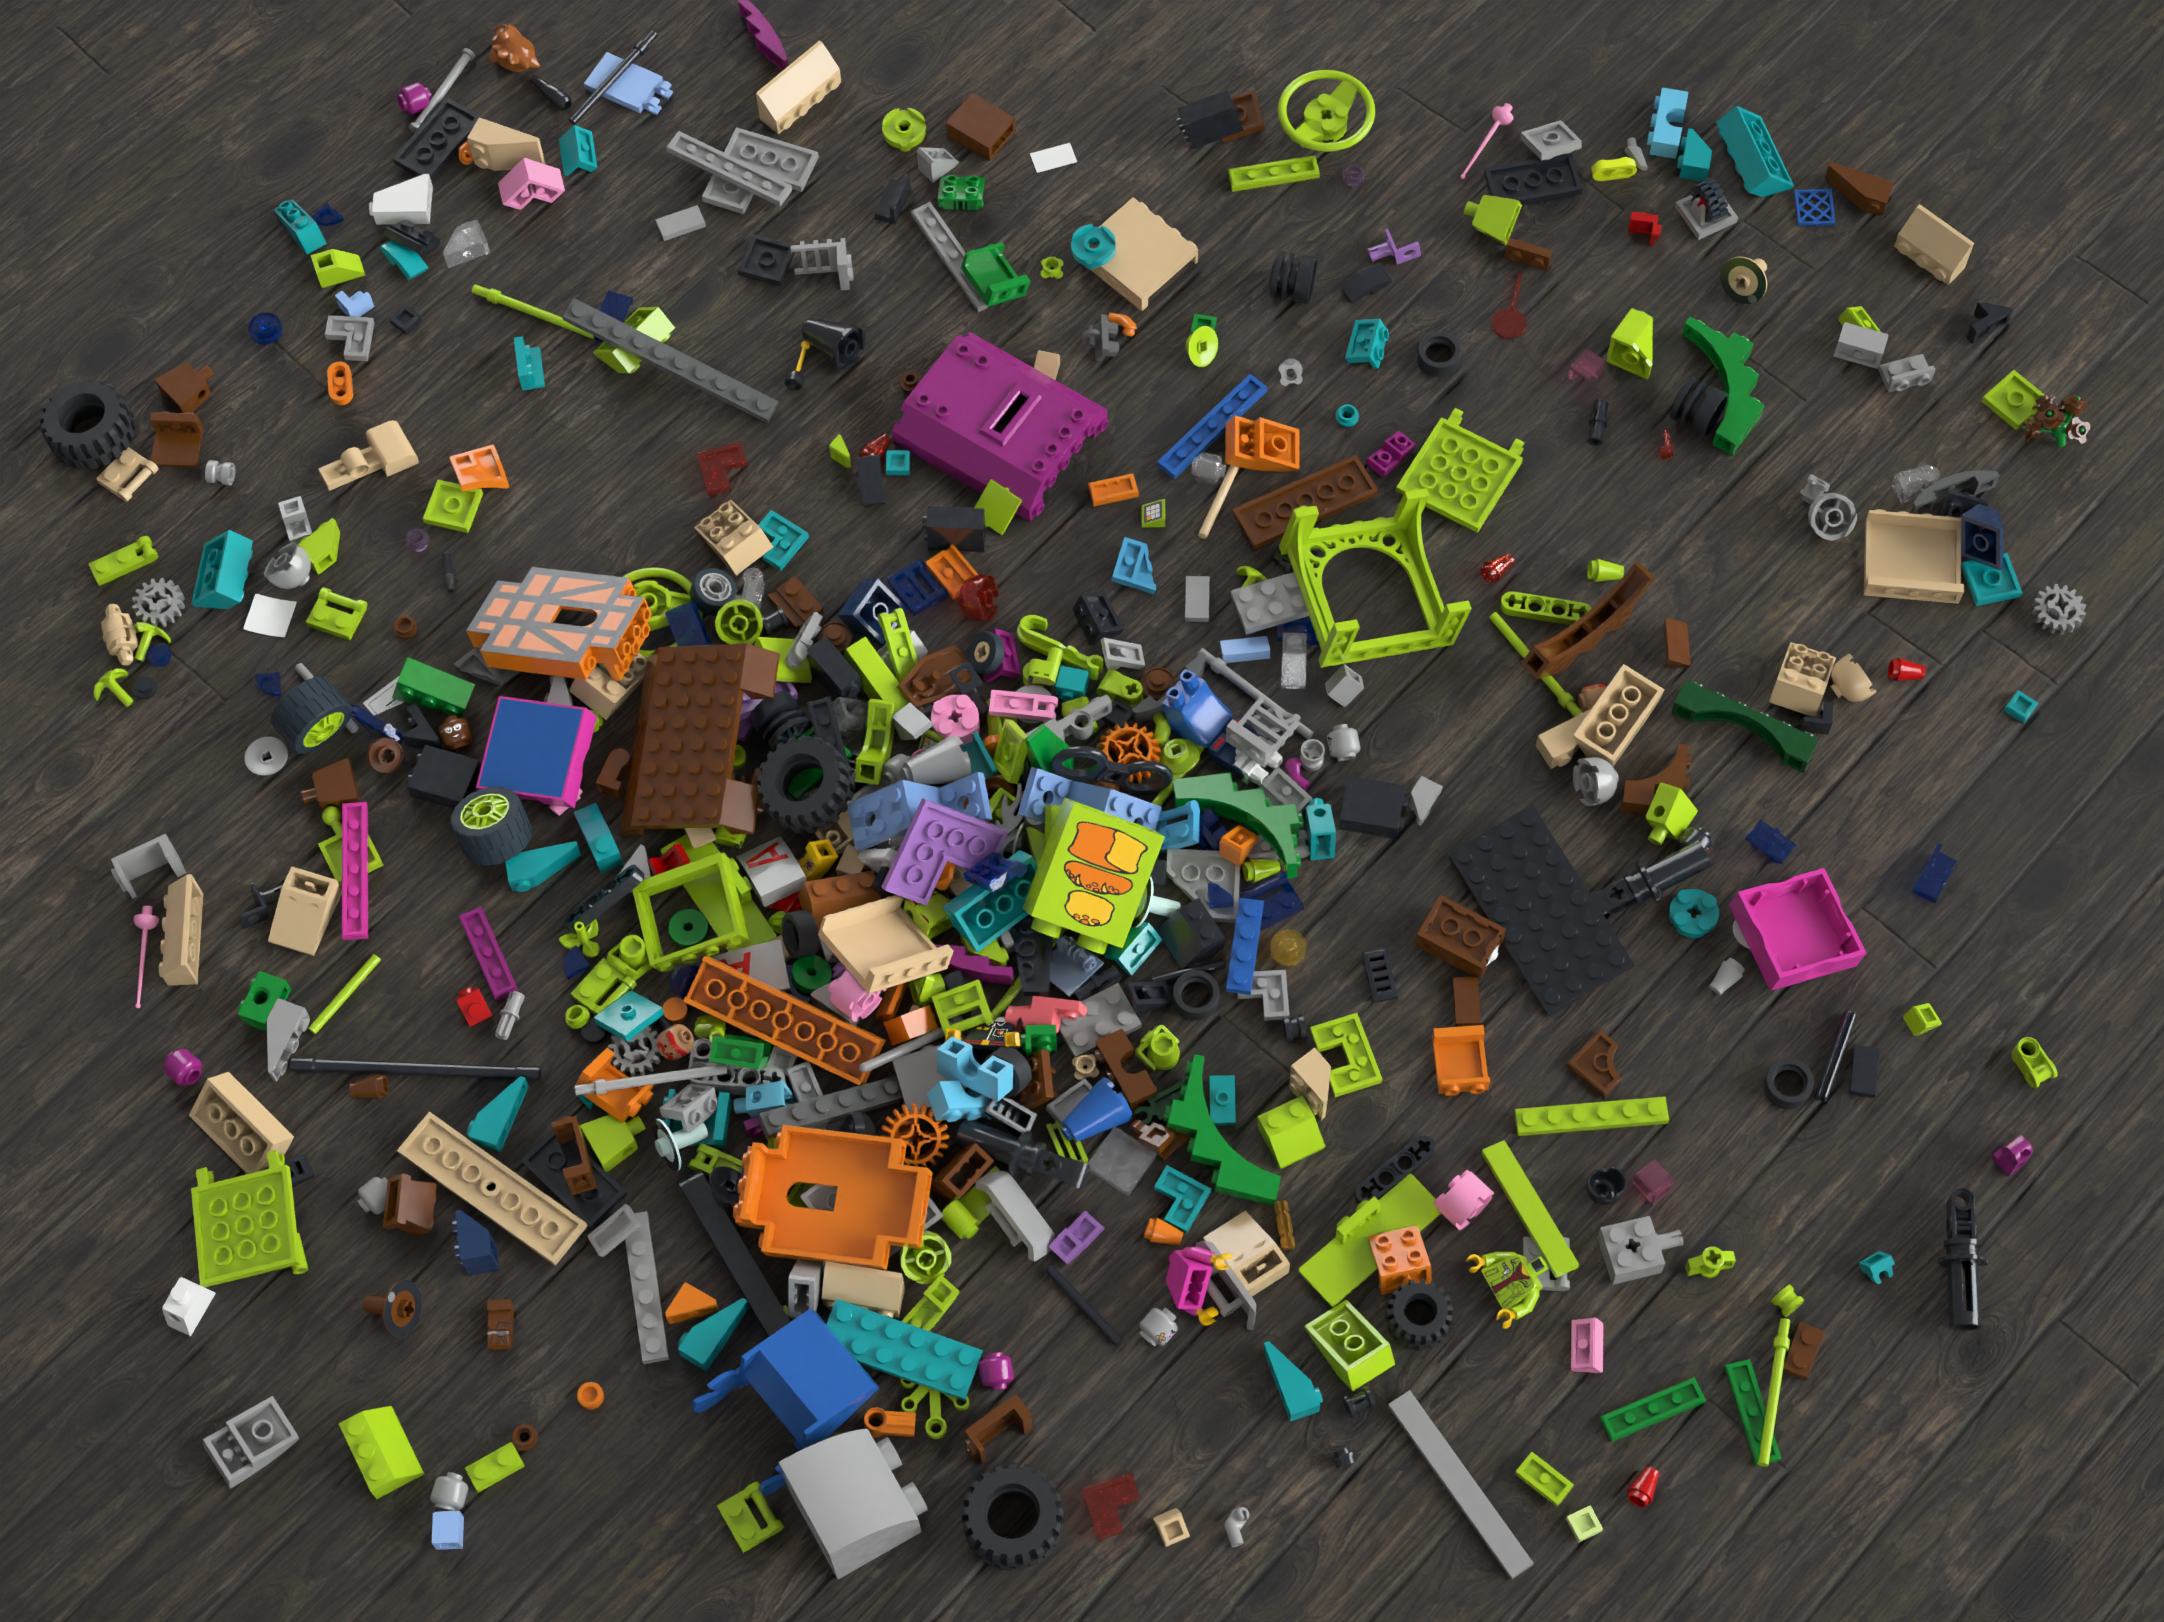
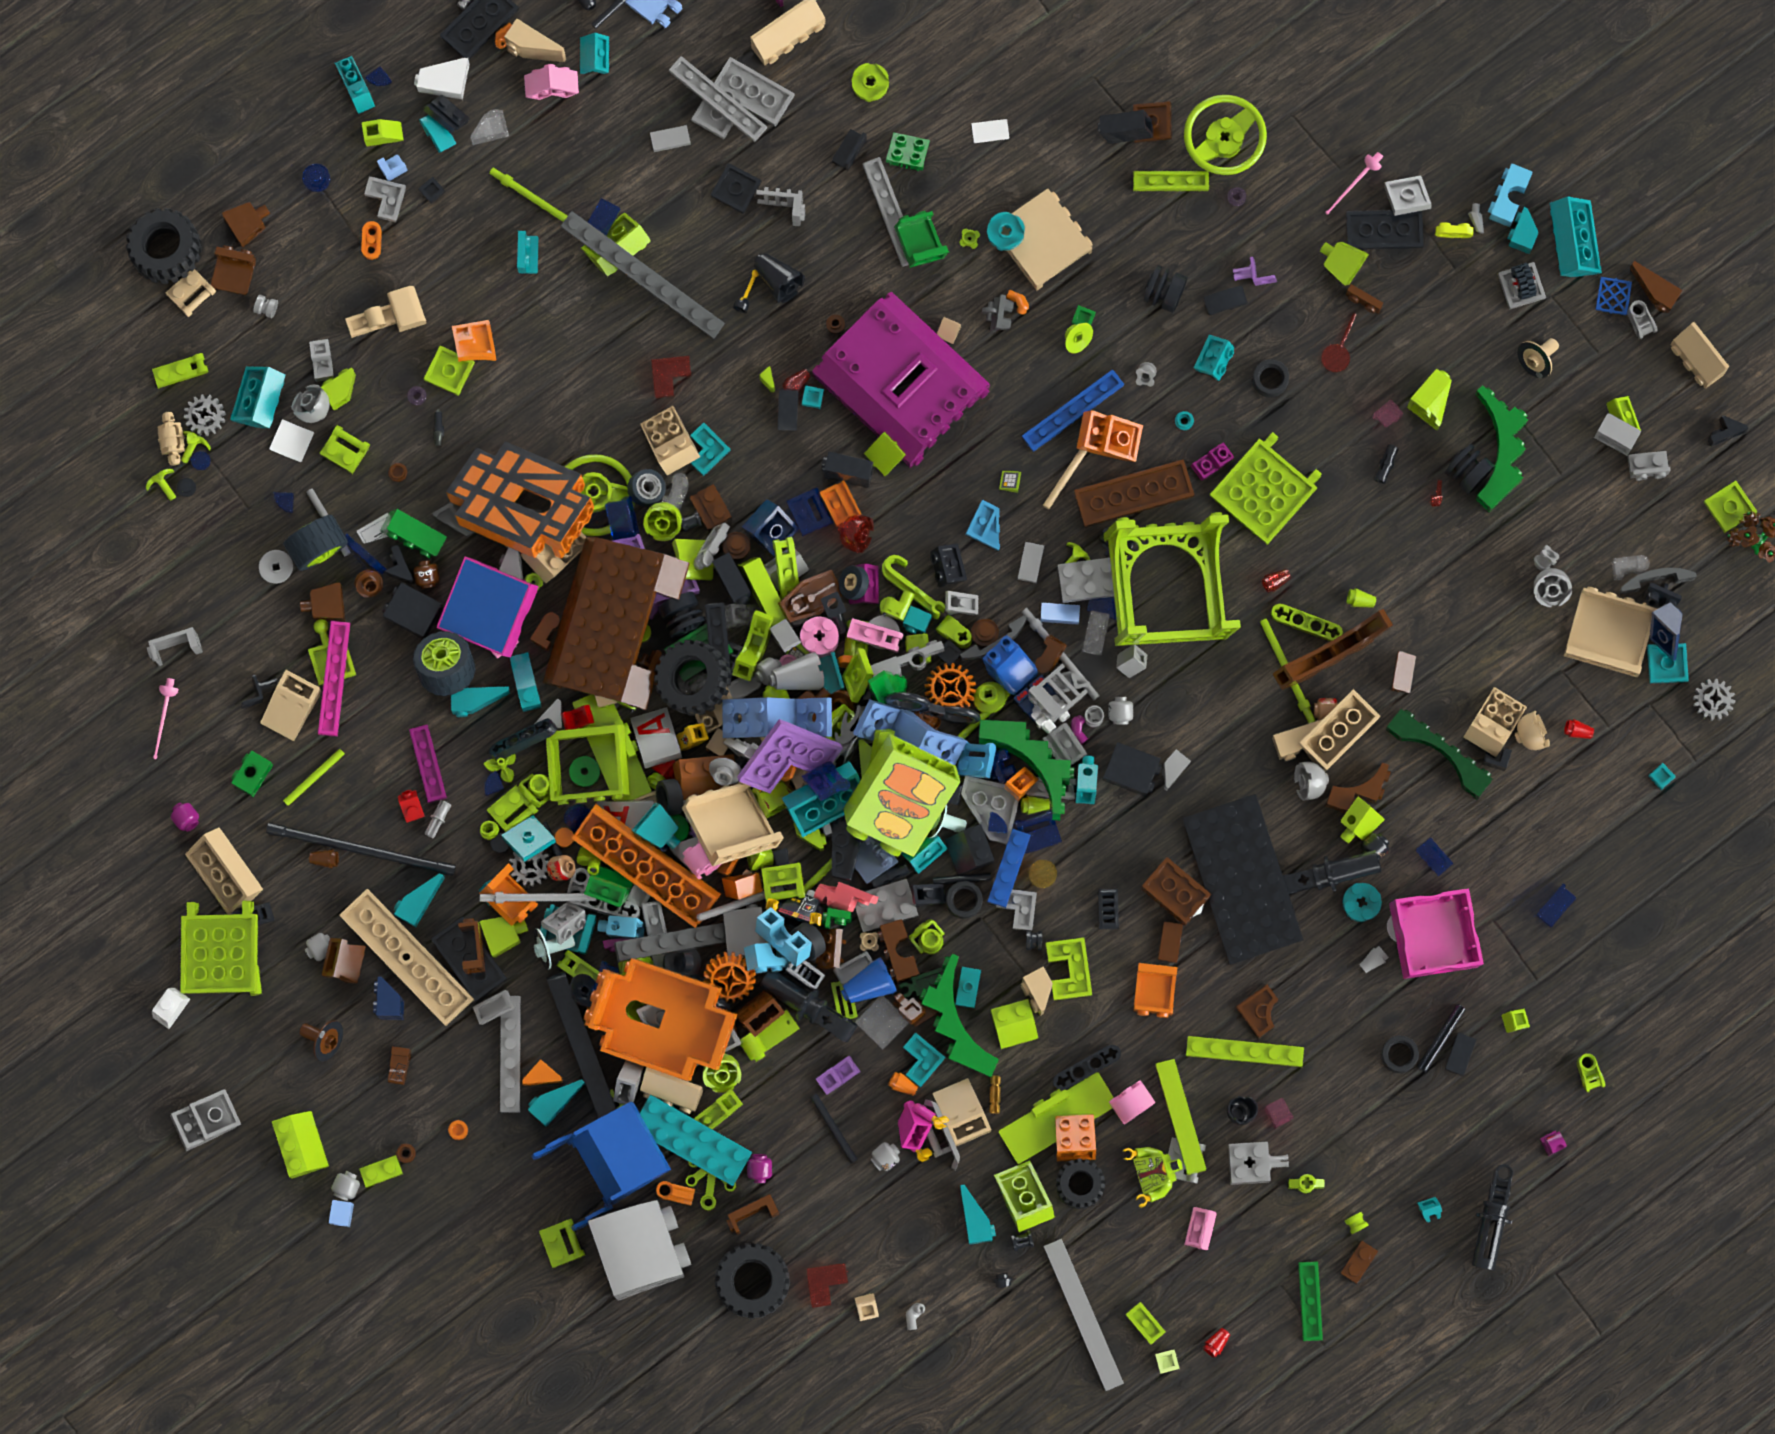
camera: 10 degrees right, 15 degrees up
tan slope [159,874,203,986] -> none
light grey slope [267,998,310,1082] -> none
light grey slope [917,147,959,183] -> none
magenta slope [935,945,1015,986] -> none
reddish brown brick [946,93,1016,161] -> none
light grey piece [975,1171,1055,1262] -> none
orange plate [1088,473,1139,507] -> none
lime arm [1153,713,1171,748] -> none
clear head [1191,452,1226,485] -> none
green tile [1599,1377,1706,1442] -> none
red bracket [1628,212,1662,246] -> none
lime bar [1758,1318,1790,1467] -> none
none -> teal torso [631,803,680,849]
none -> light grey piece [709,758,742,786]
none -> reddish brown leg [1035,635,1067,673]
none -> light grey piece [1627,301,1658,339]

